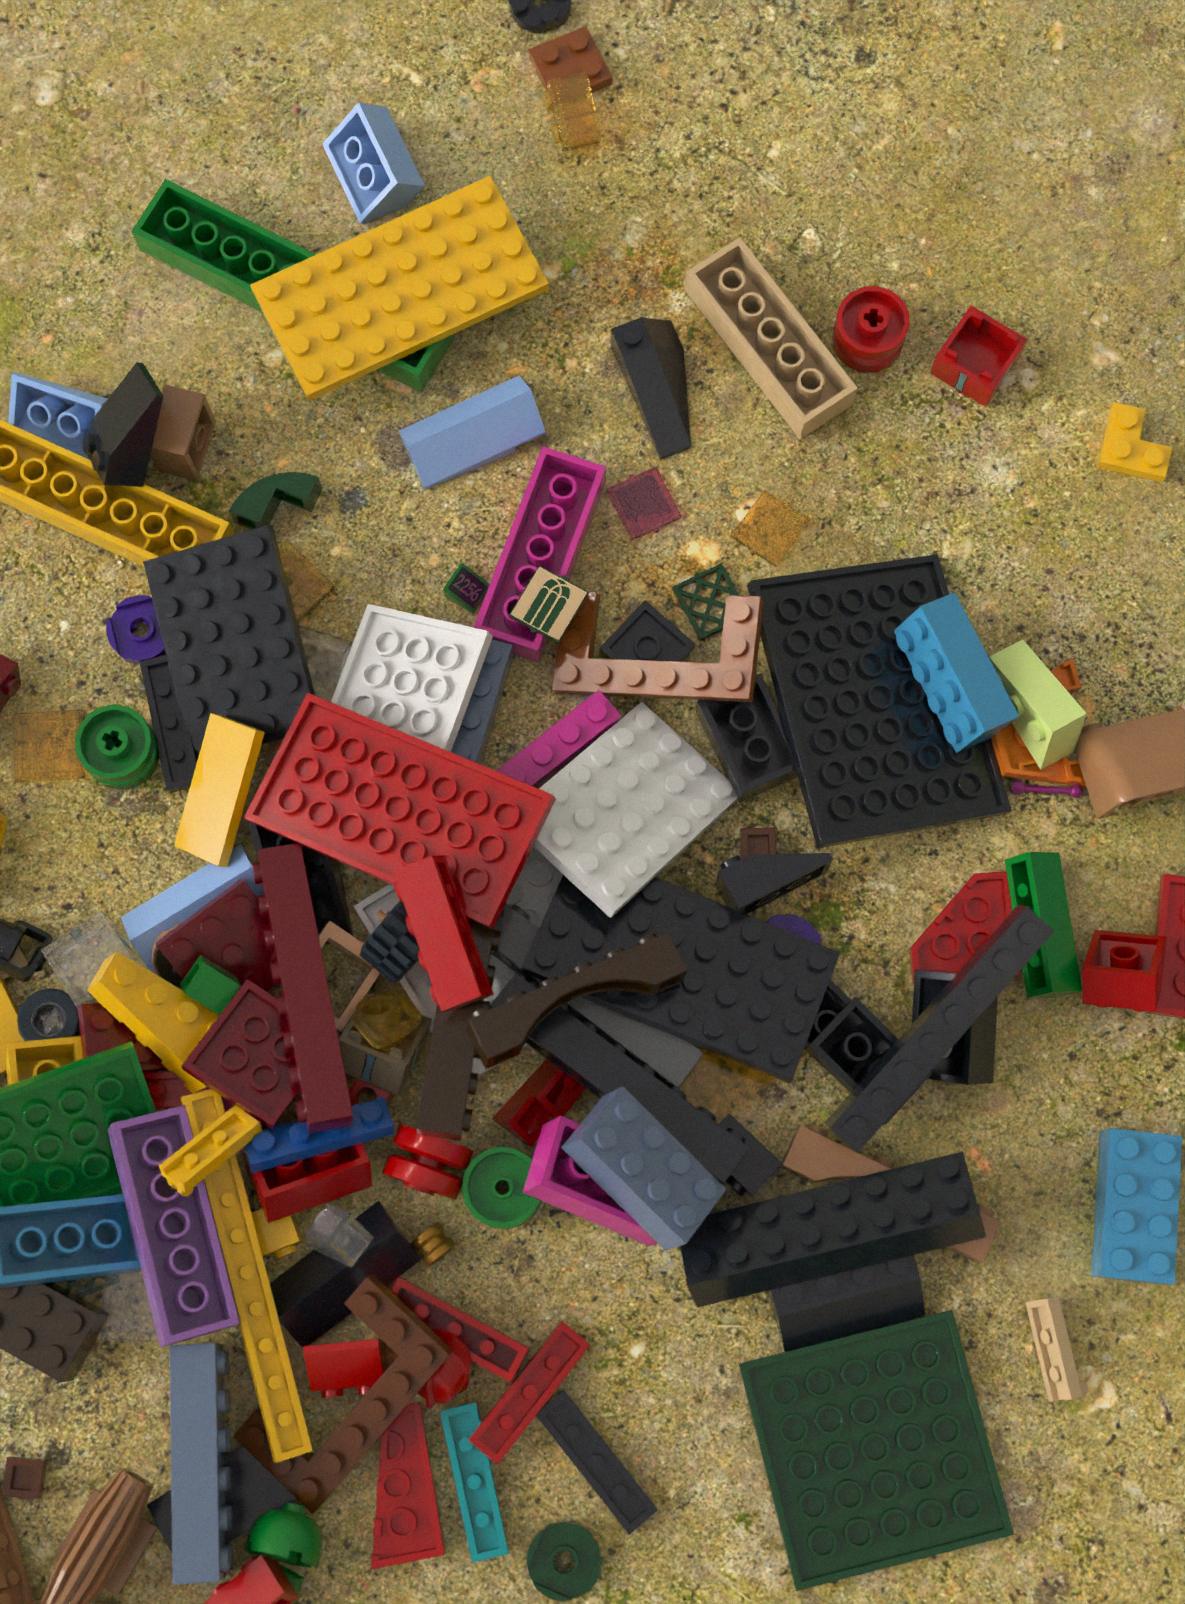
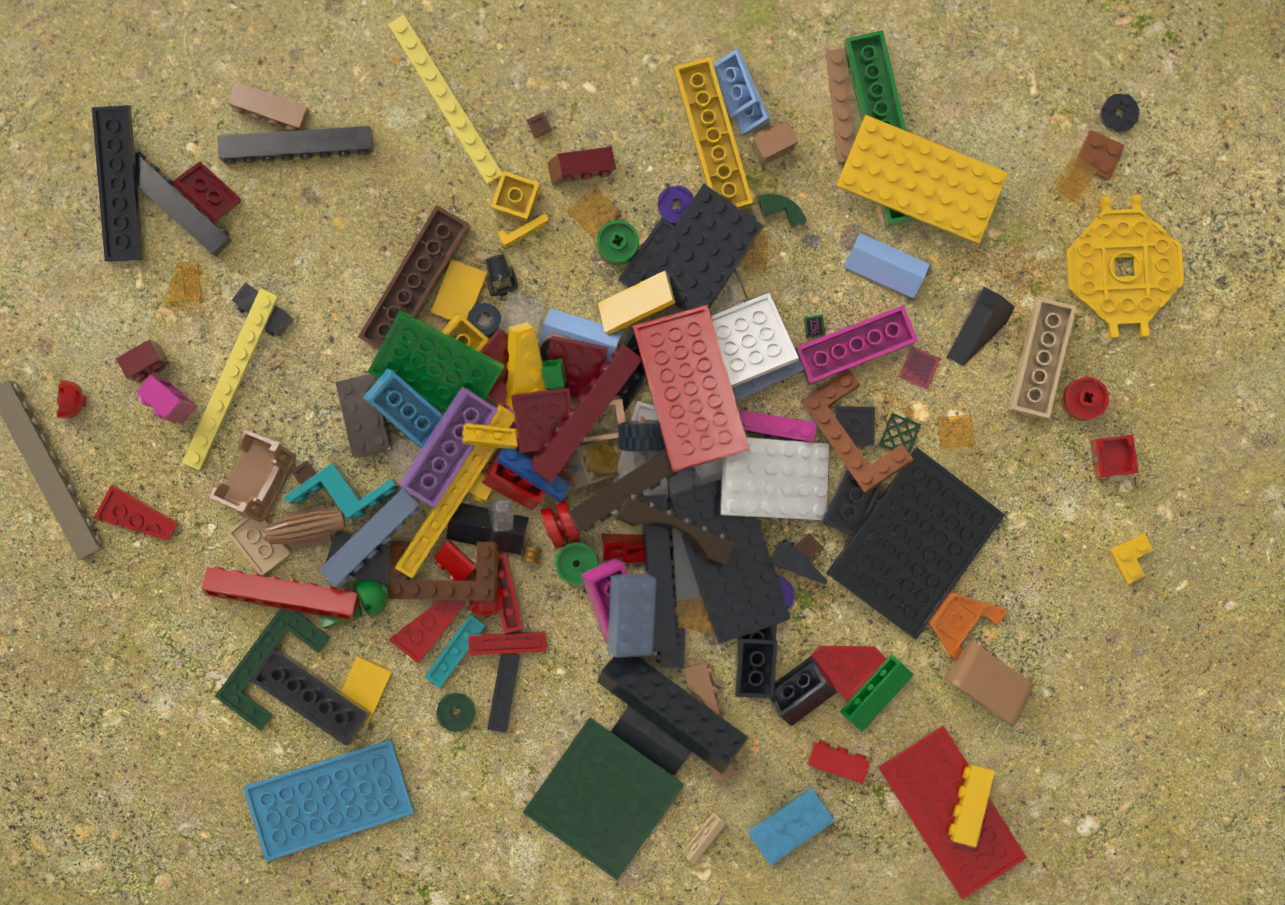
camera: 50 degrees right, 10 degrees up
black slope [83,362,163,487] -> none
light blue slope [322,102,425,224] -> none
red brick [393,855,494,1012] -> none
piece [509,566,589,644] -> none
black brick [825,905,1055,1153] -> none
dark azure brick [894,592,1020,753] -> none
yellowish green wedge [989,639,1087,770] -> none
magenta hinge [1010,781,1083,798] -> none
red slope [1082,930,1167,1012] -> none
none -> teal bracket [285,463,399,520]
none -> red brick [806,740,870,784]
none -> medium nougat plate [825,48,855,164]
none -> yellow plate [1066,195,1184,339]

